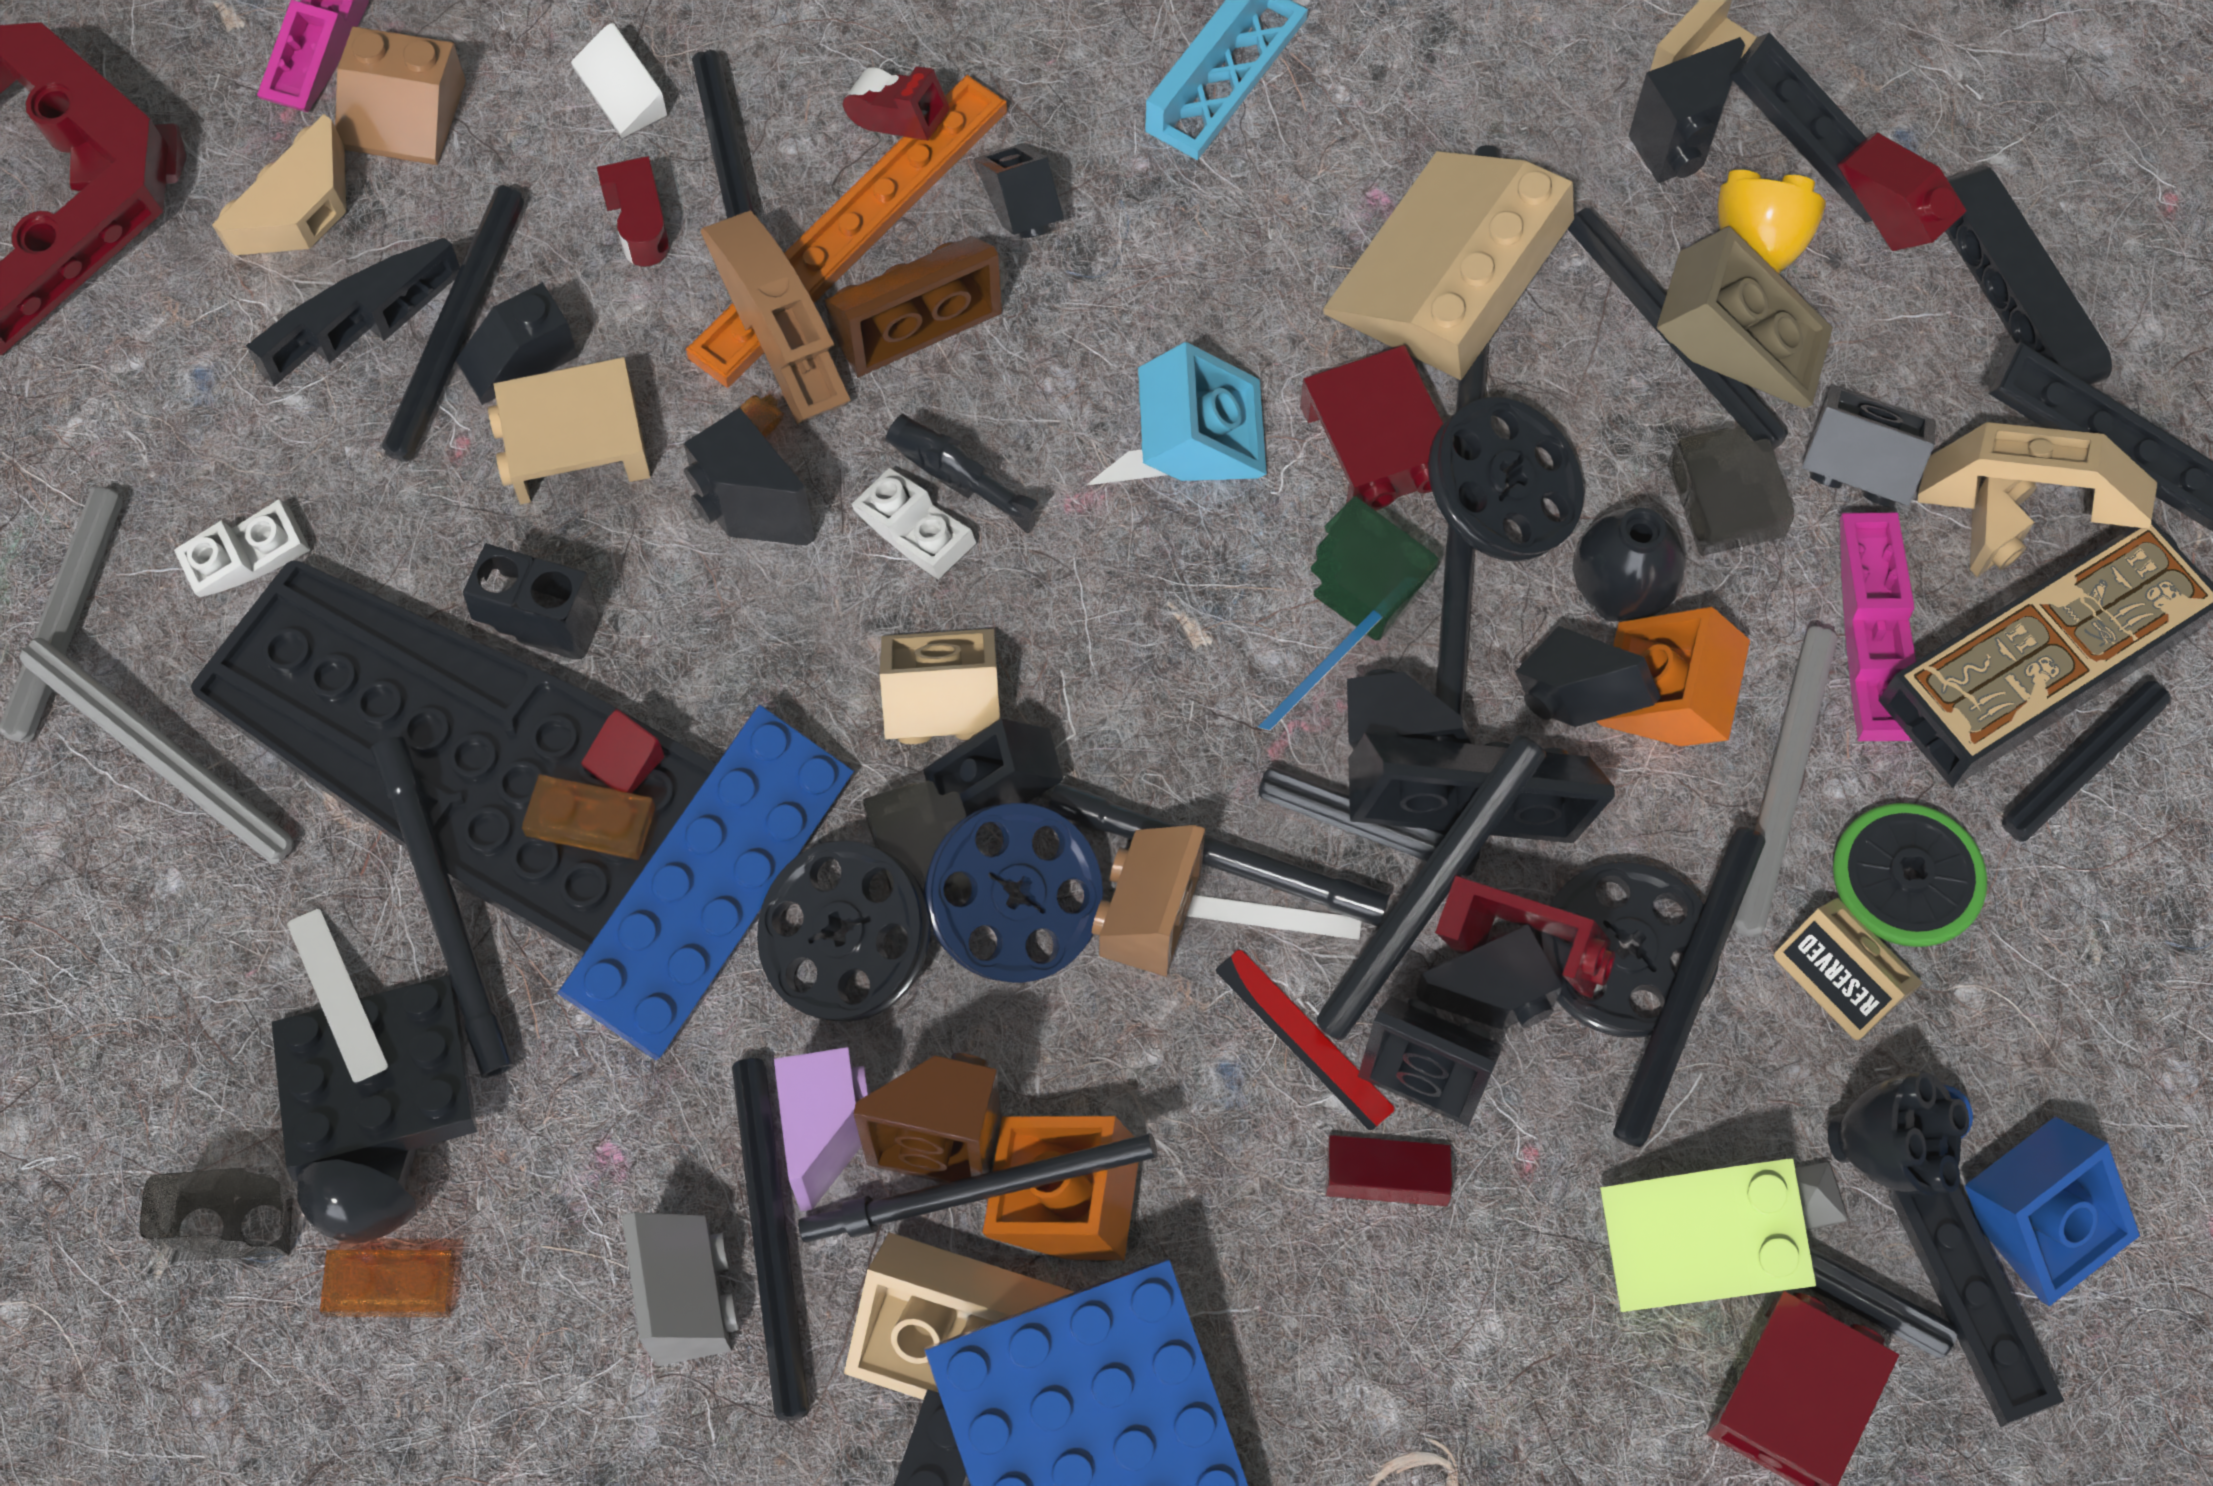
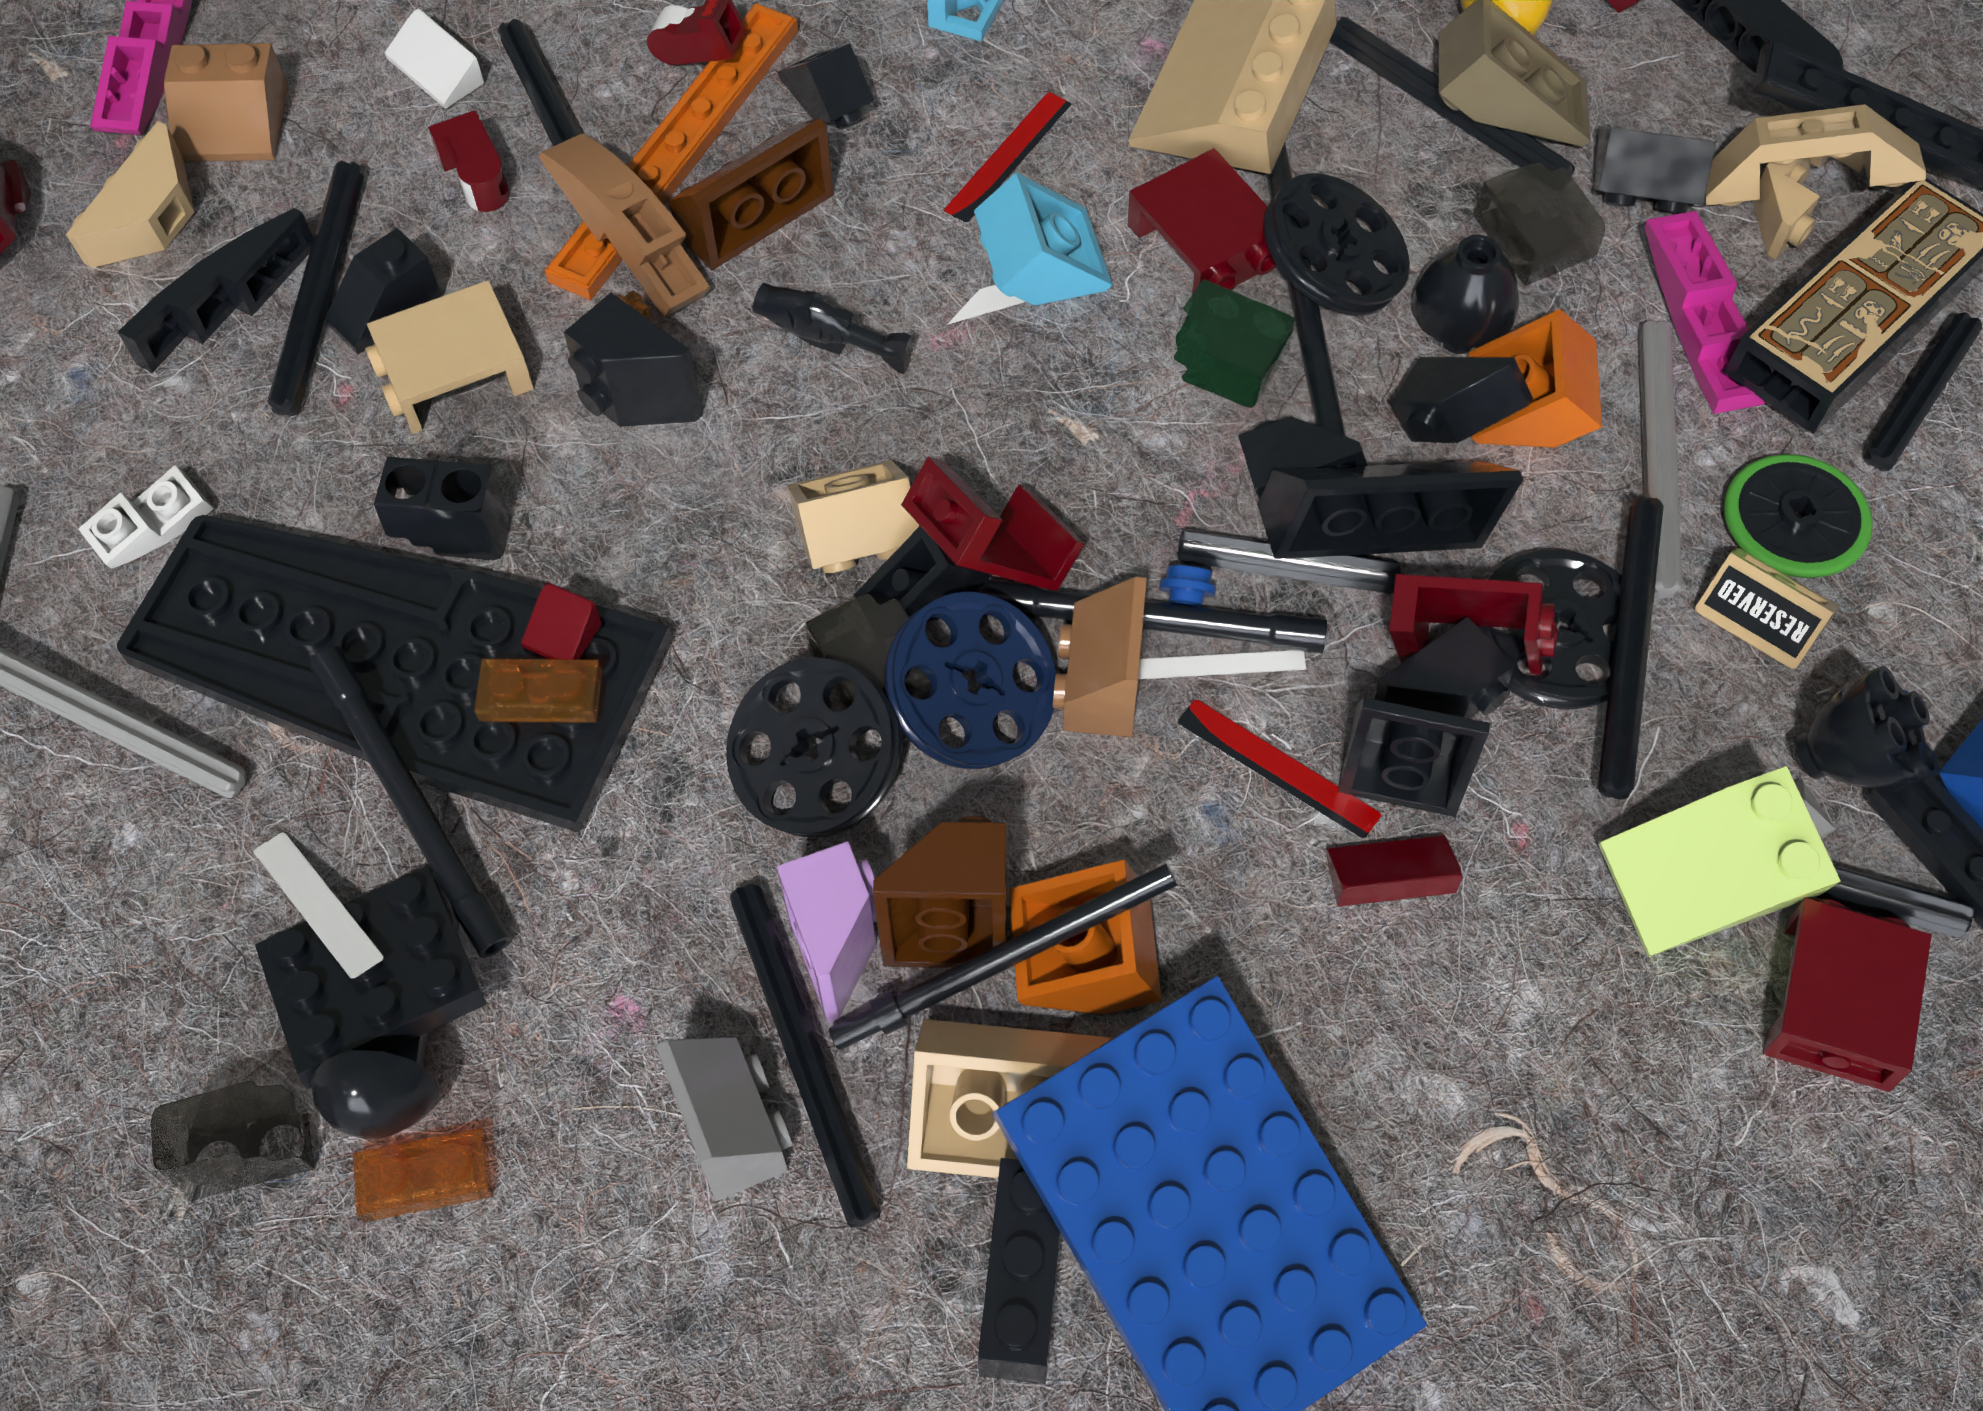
camera: 10 degrees left, 5 degrees down
blue plate [557,704,854,1061] -> none
white slope [852,468,976,580] -> none
dark azure sticker [1258,577,1420,731] -> none
black axle [1316,734,1546,1040] -> none
none -> dark red panel [901,456,1085,591]
none -> red sticker [944,92,1071,223]
none -> blue plate [1159,565,1216,607]

